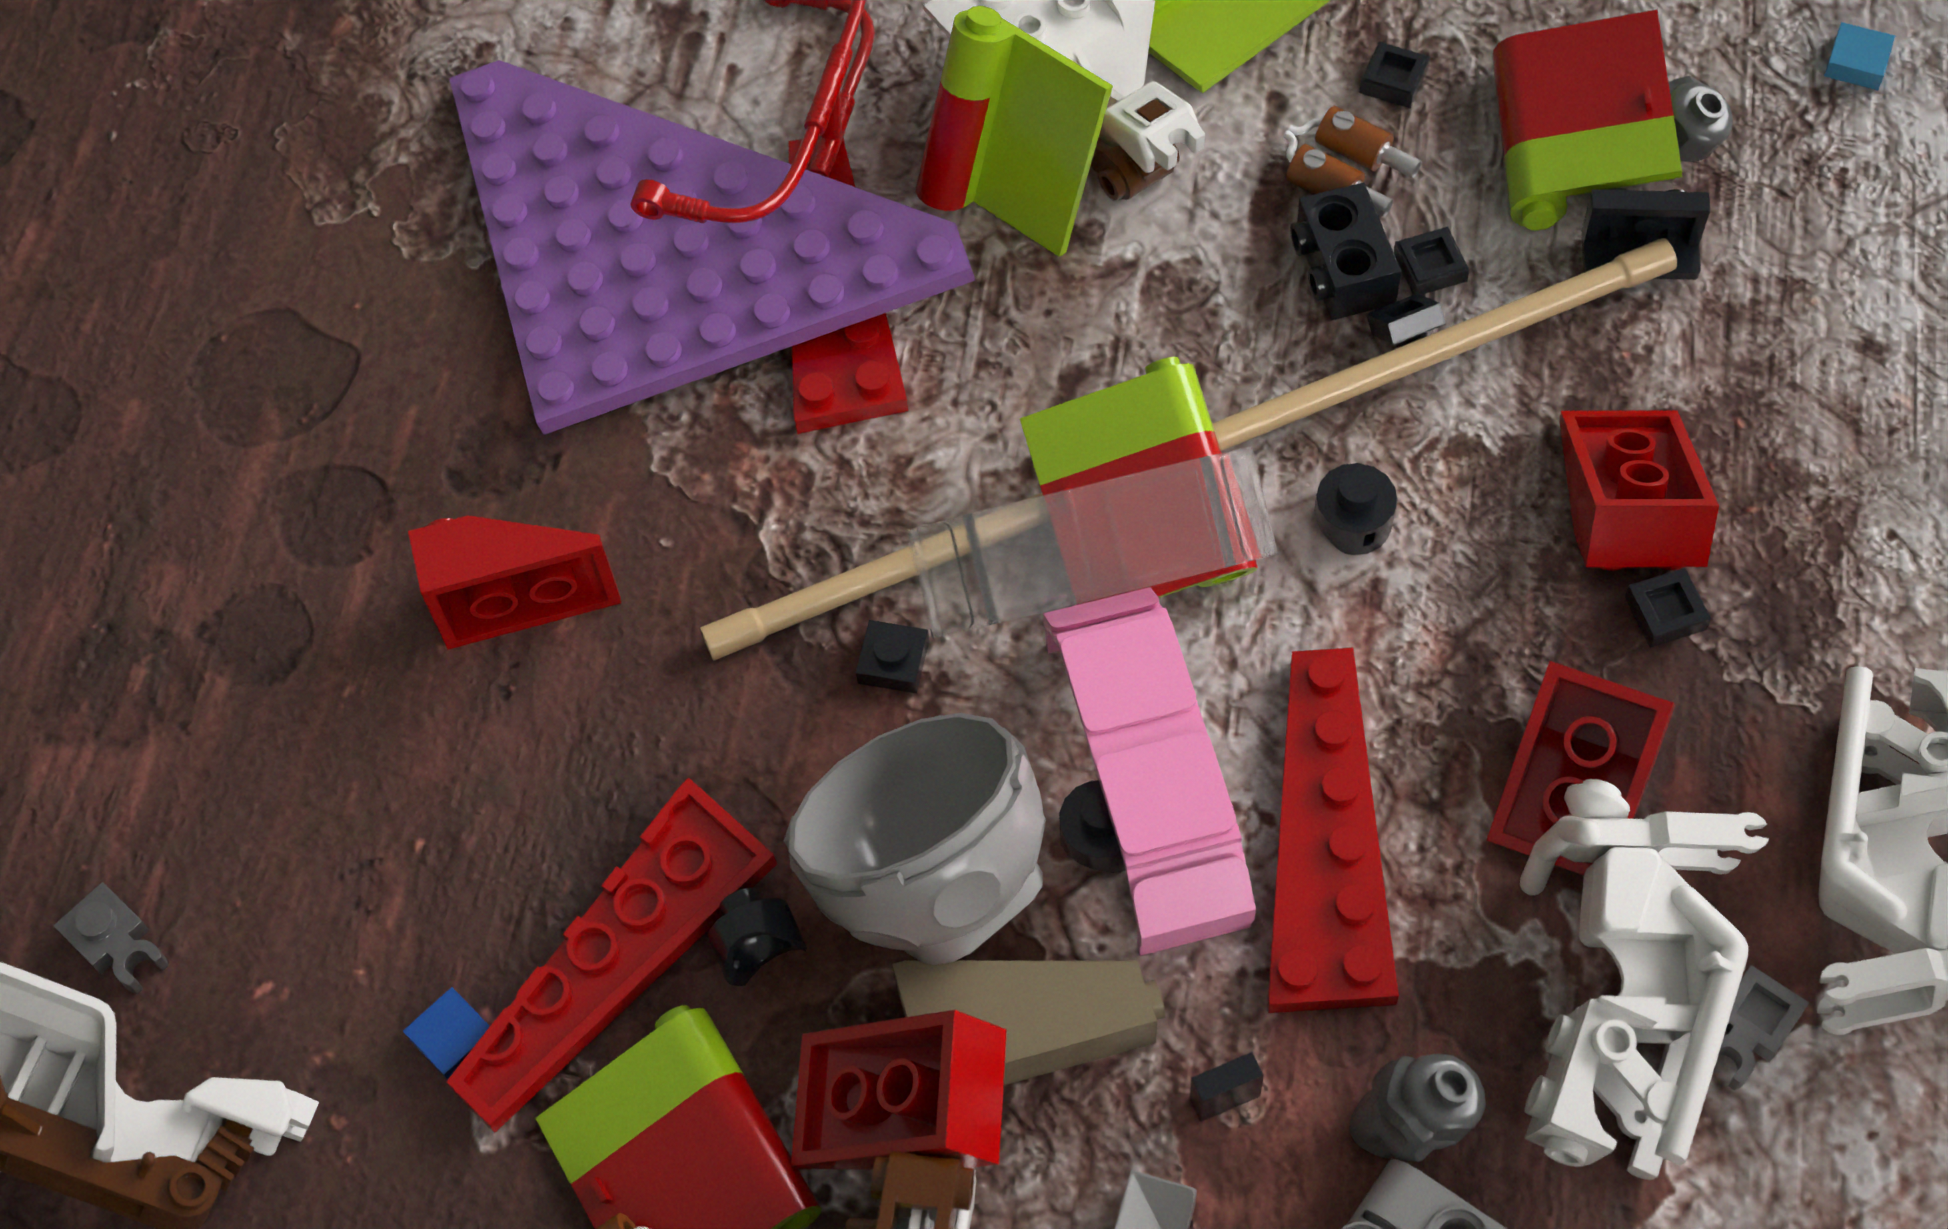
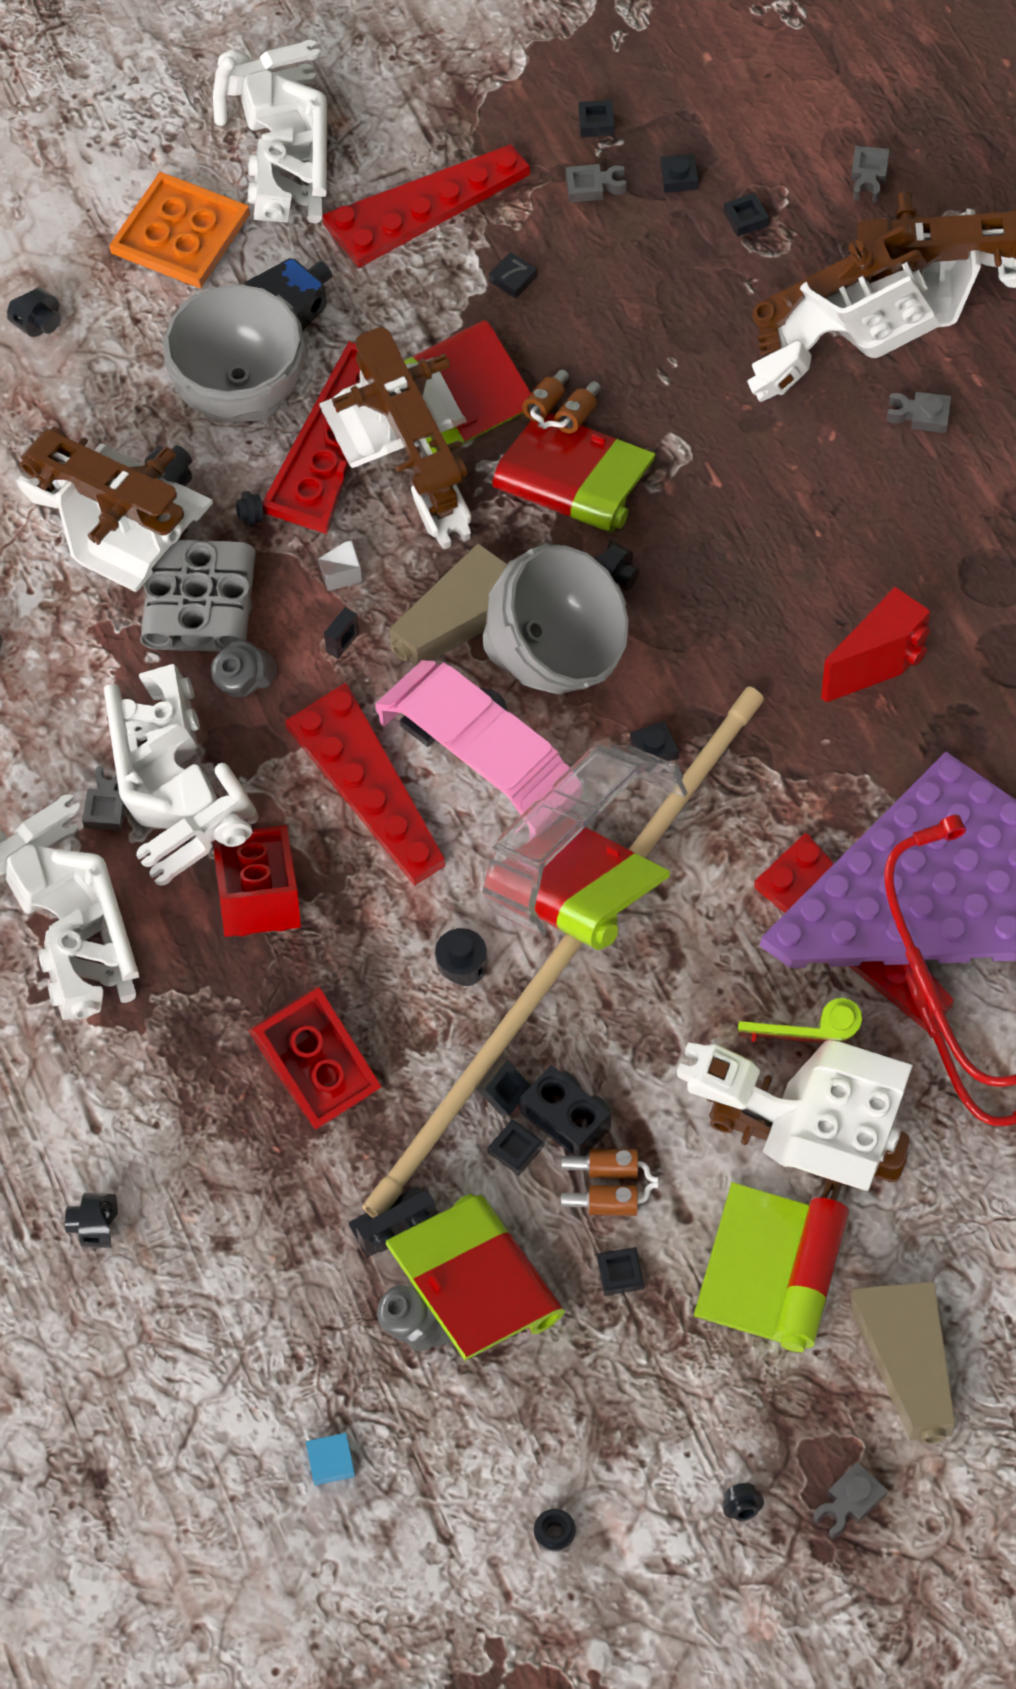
camera: 145 degrees right, 0 degrees up
blue tile [403,987,490,1080] -> none
red wing [446,777,777,1133] -> none
red slope [791,1010,1007,1170] -> none
black plate [1625,568,1711,648] -> none

